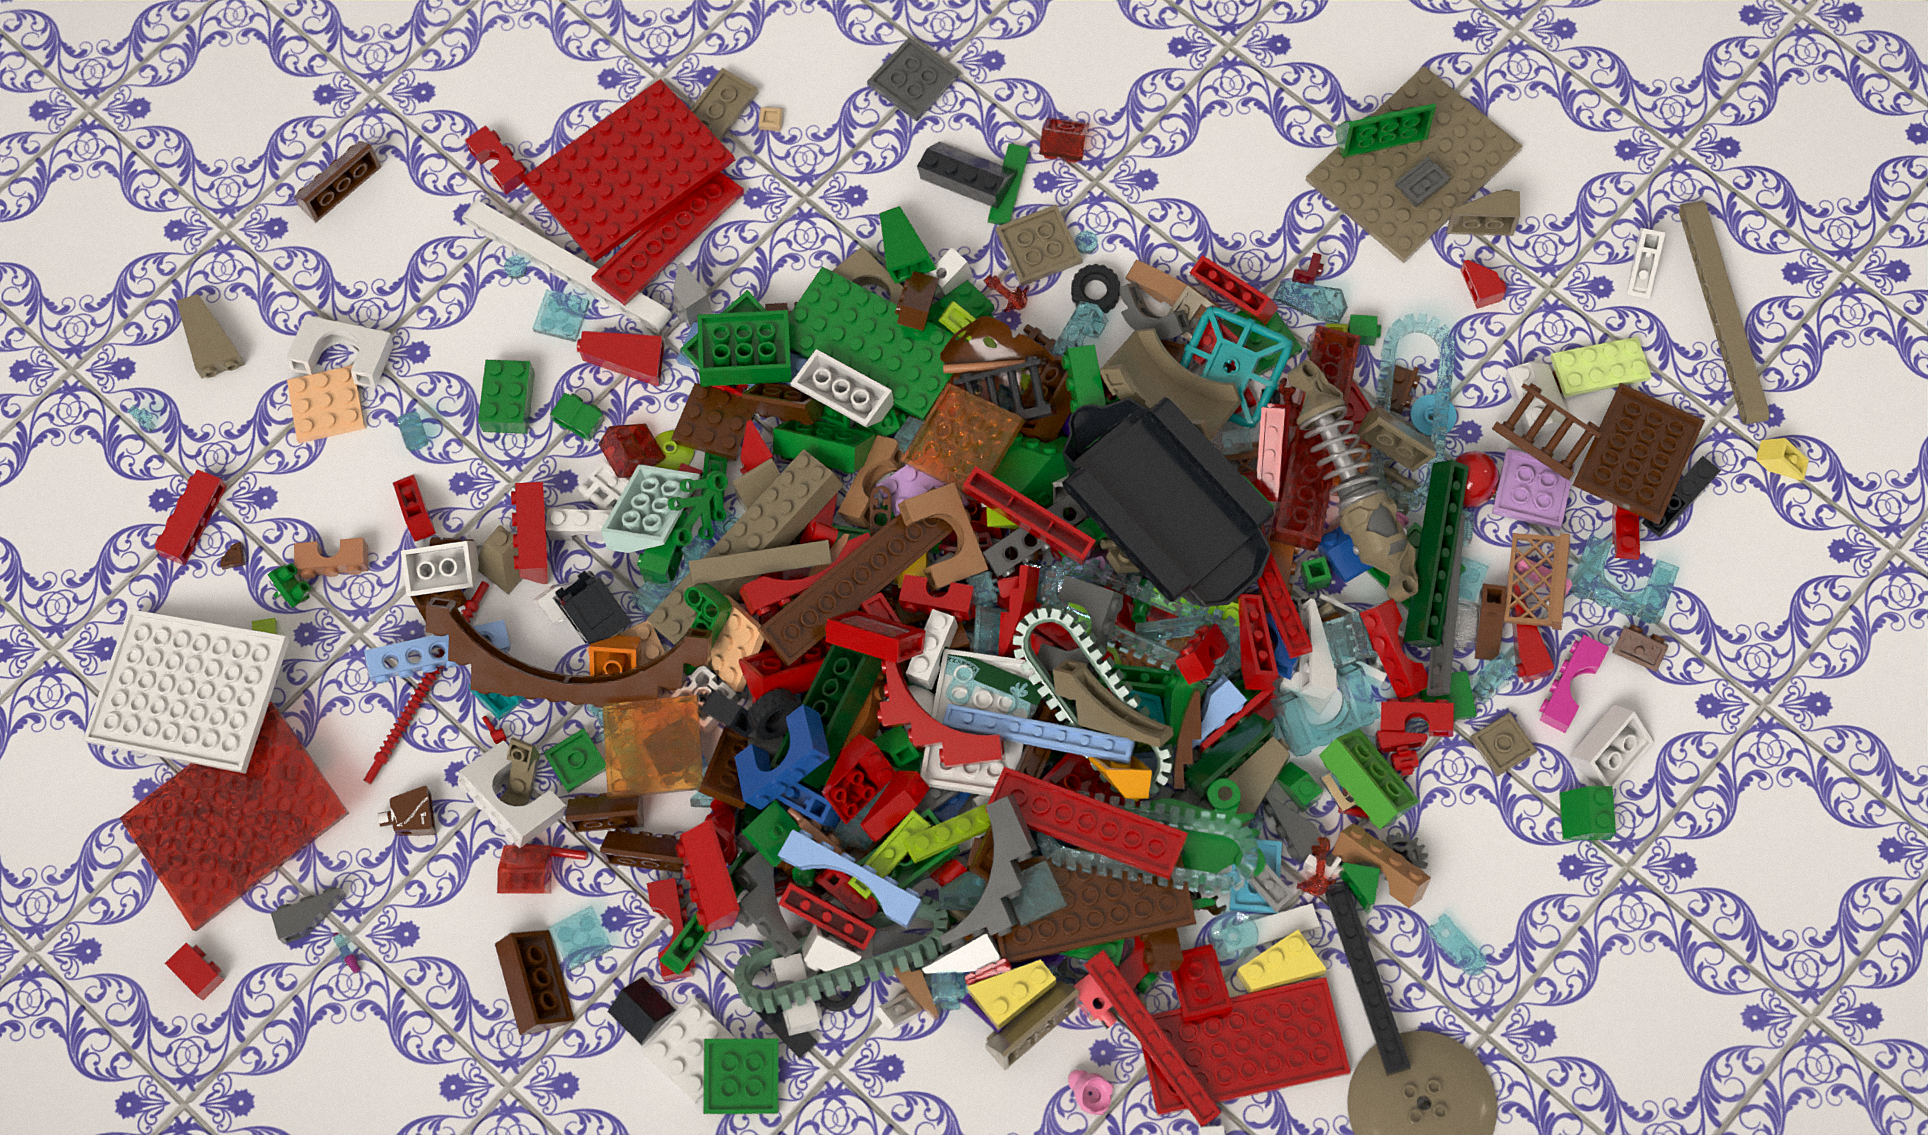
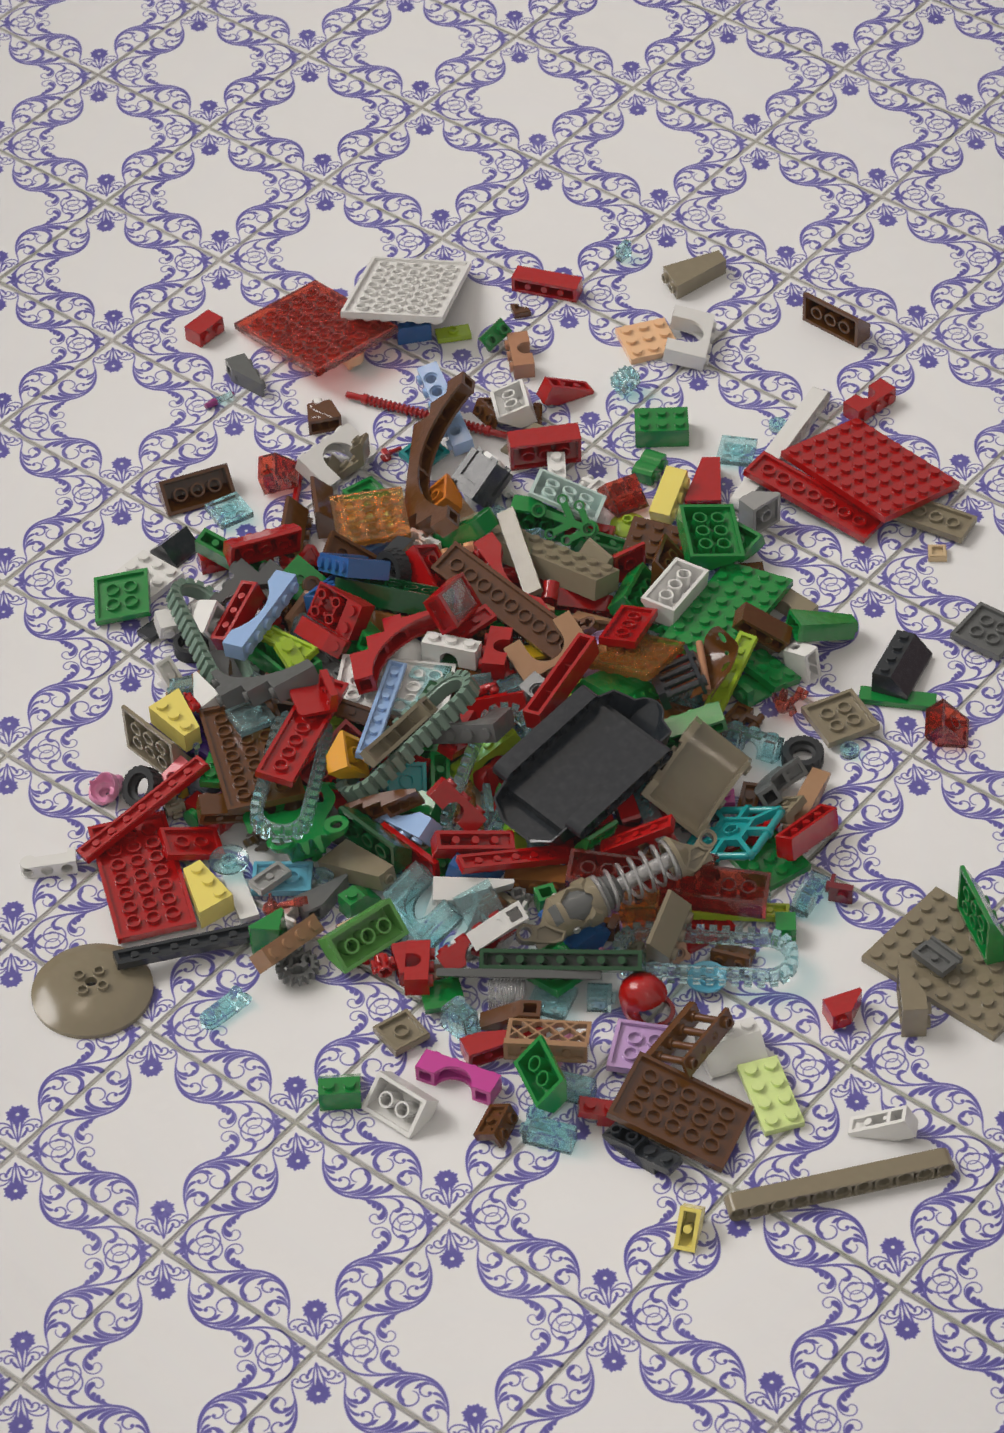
camera: 85 degrees right, 25 degrees down
none -> black tyre [121,765,164,806]
none -> red bracket [290,669,341,718]
none -> reddish brown tile [302,576,320,591]
none -> white slope [466,900,529,952]
none -> red arm [478,682,499,697]
none -> green slope [513,1034,567,1114]
none -> red plate [599,605,658,649]
none -> light yellow wedge [649,465,690,525]

